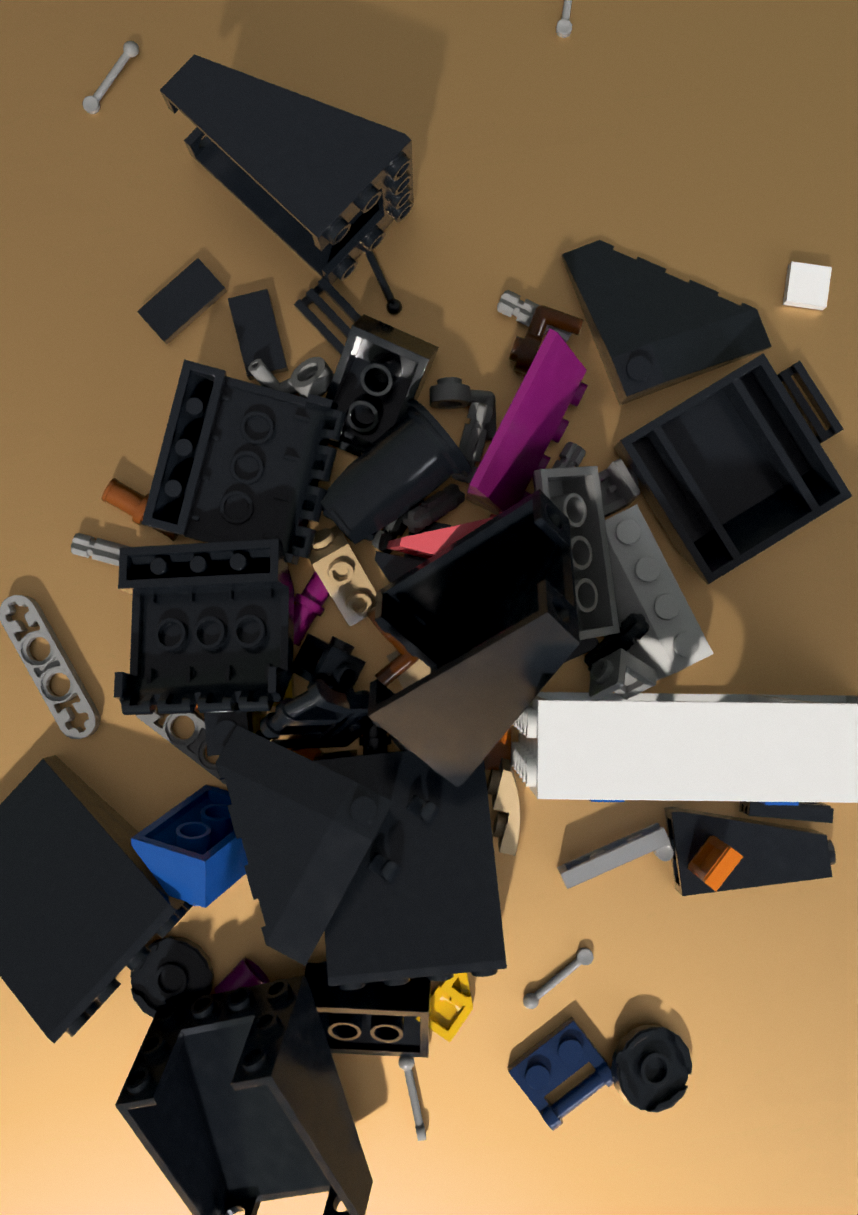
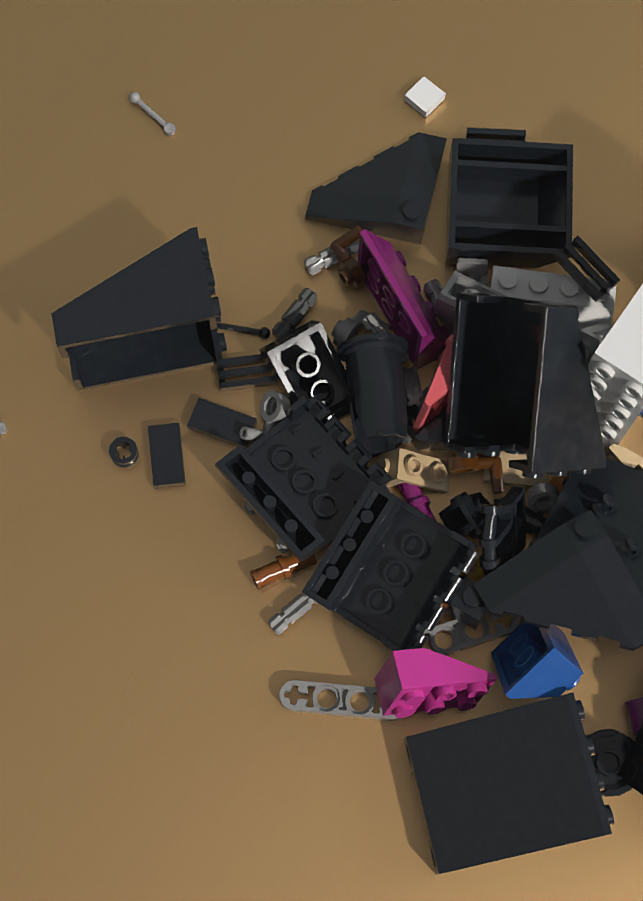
camera: 55 degrees left, 15 degrees down
none -> black bush [109,437,139,468]
none -> dark grey axle [272,288,317,339]
none -> dark pink slope [374,648,497,718]
none -> black tile [554,236,620,302]

